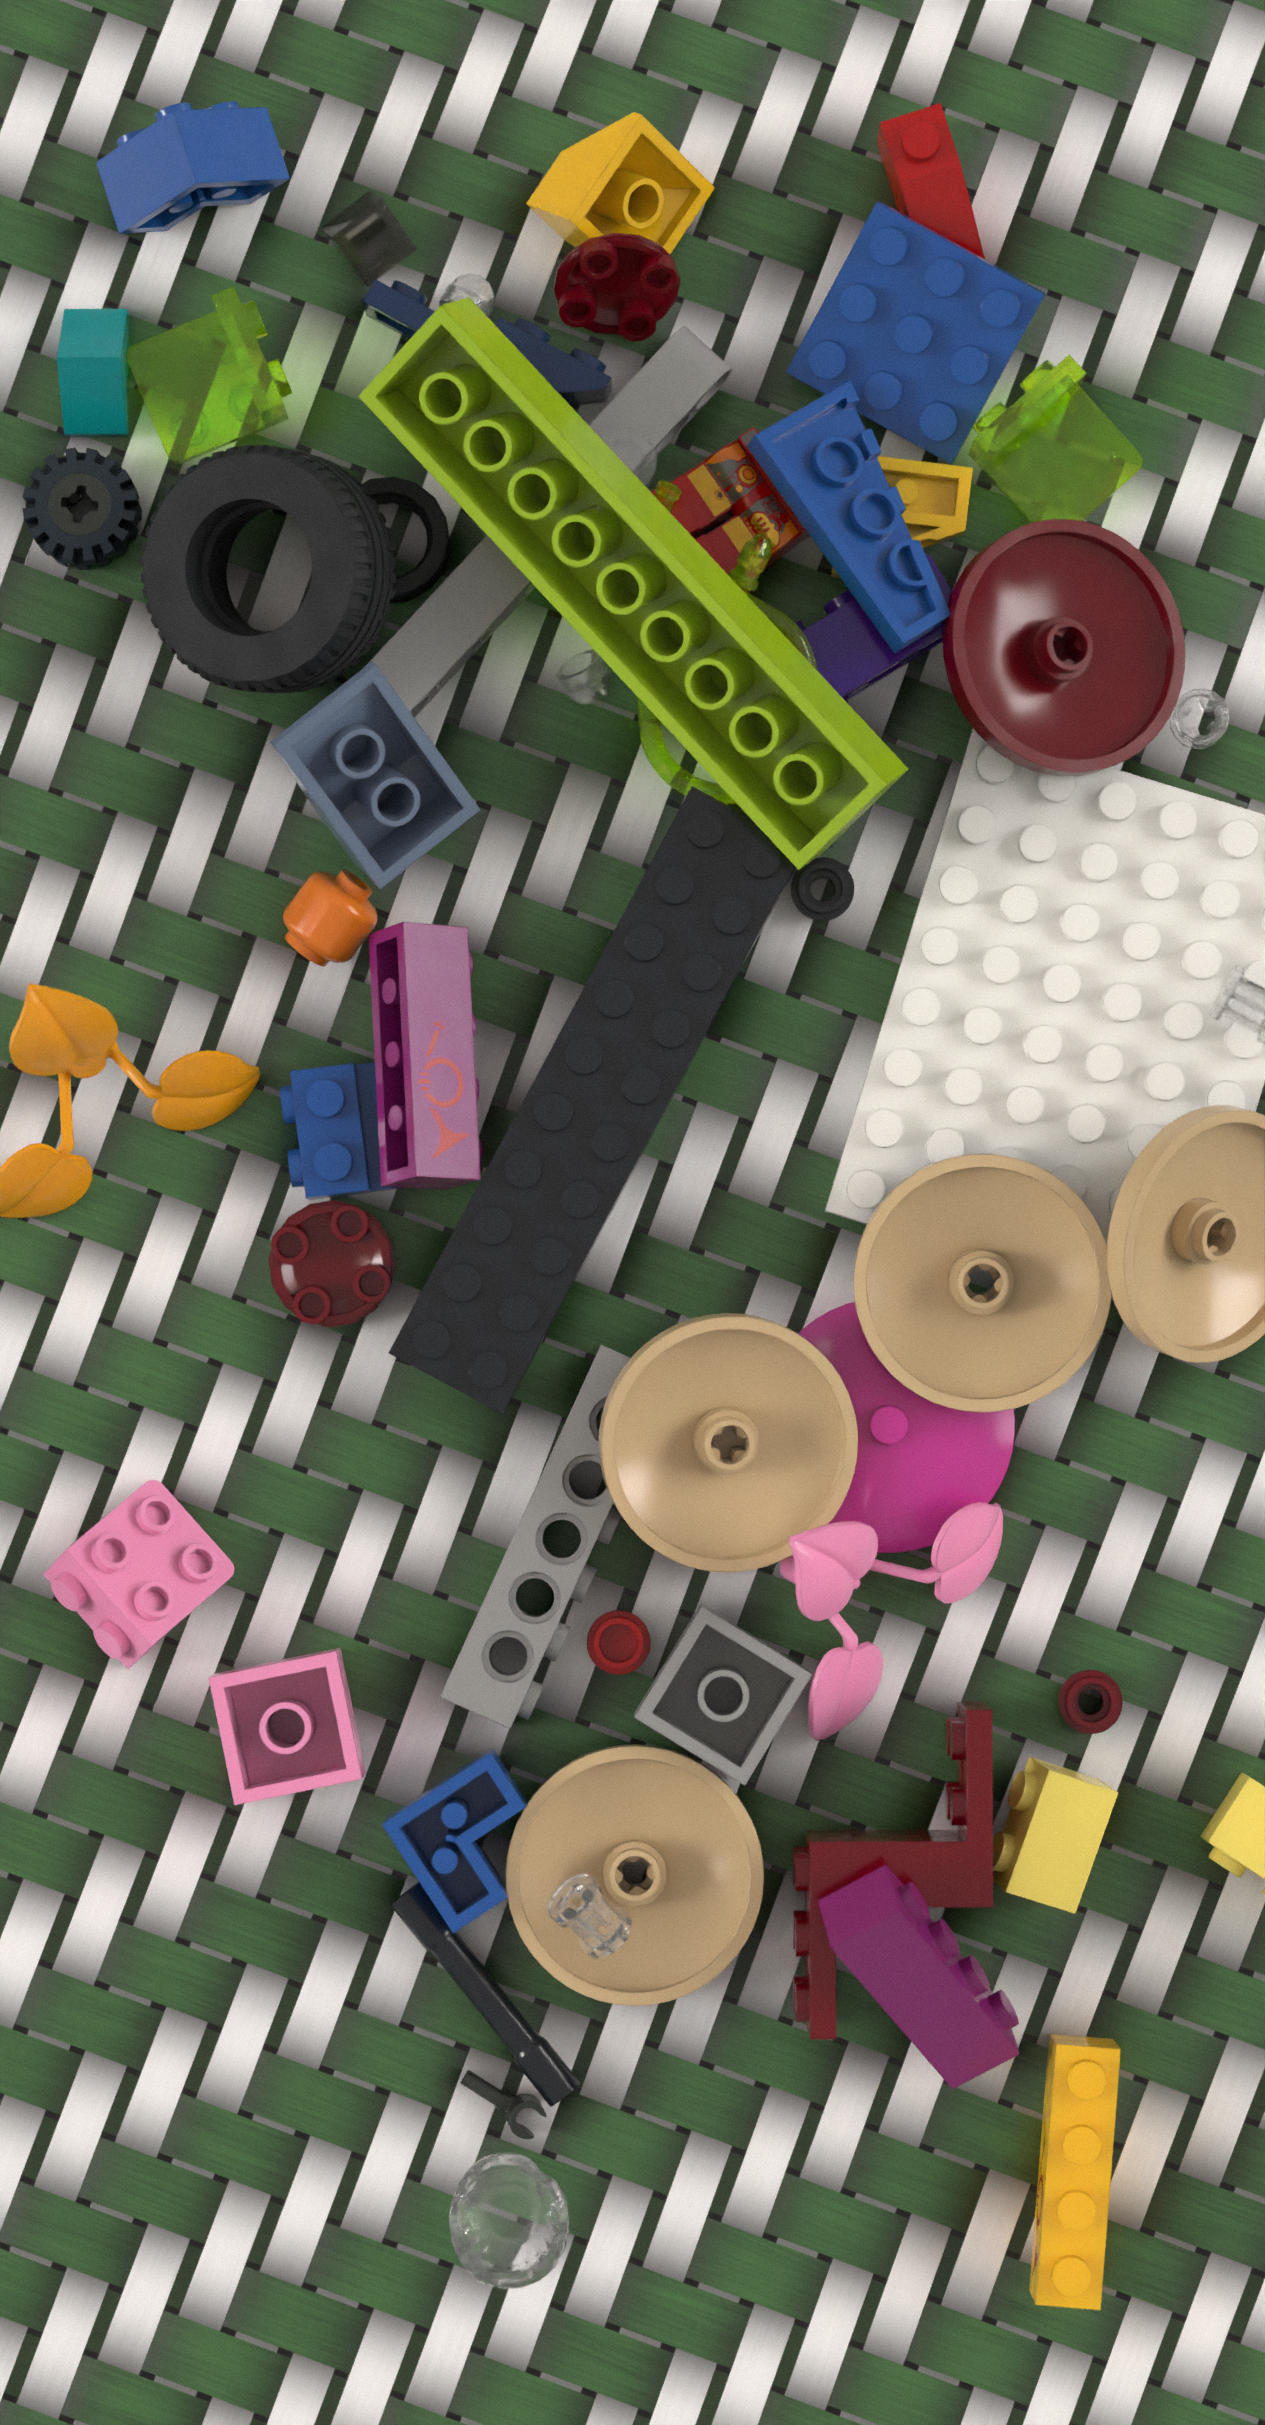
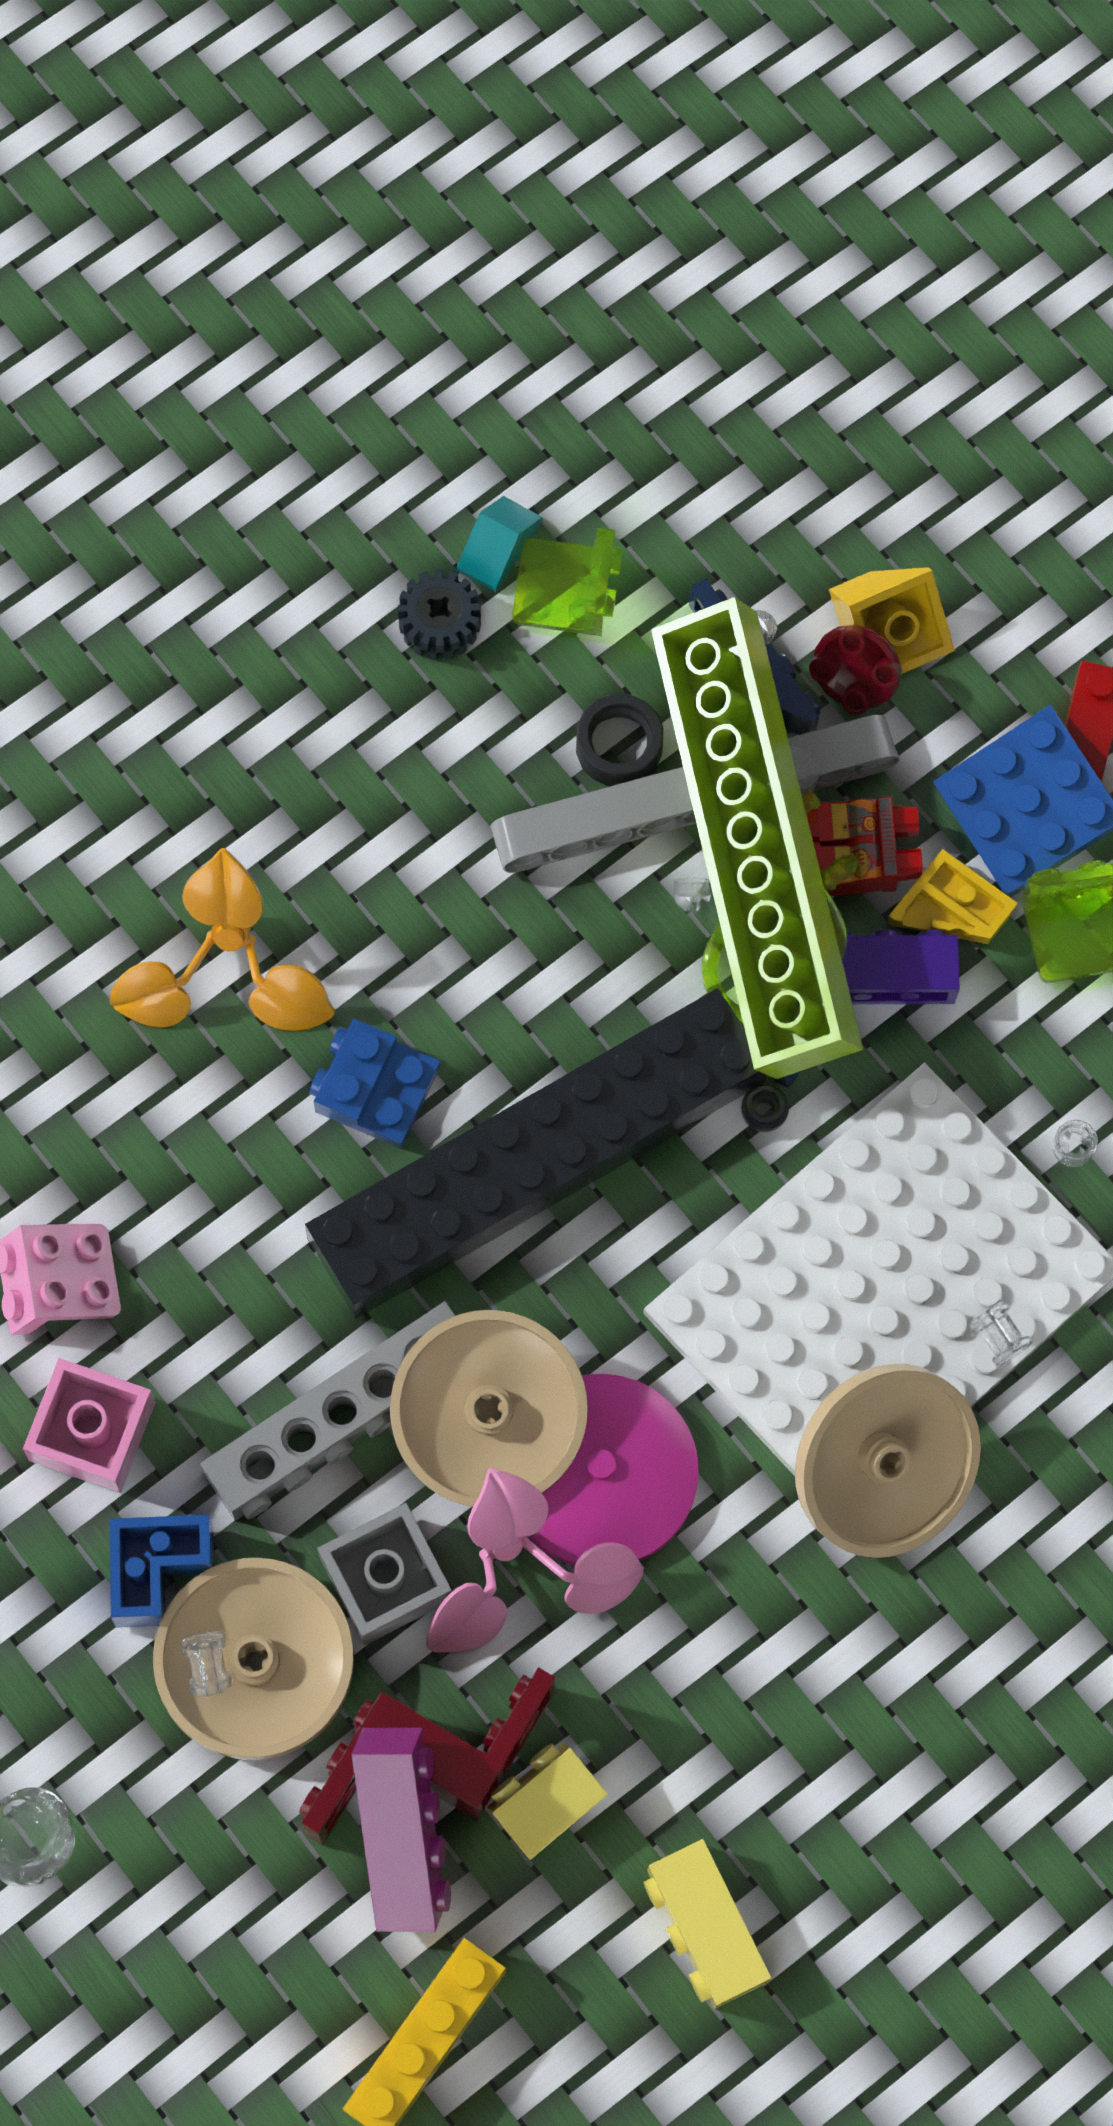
camera: 30 degrees right, 15 degrees down
blue brick [96,101,290,234] -> none
black tyre [141,445,396,694] -> none
dark red dish [268,1200,396,1327] -> none
sand blue slope [270,661,480,889] -> none
orange head [283,869,377,967] -> none
clear smoke slope [322,191,417,287] -> none
brick [369,922,483,1190] -> none
black piece [390,1882,580,2107] -> none
pearl dark grey hand [460,2070,547,2139] -> none
red plate [587,1610,651,1675] -> none
blue wing [747,380,950,654] -> none
tan dish [853,1154,1112,1412] -> none
dark red dish [942,519,1185,776] -> none
dark red plate [1058,1670,1123,1734] -> none

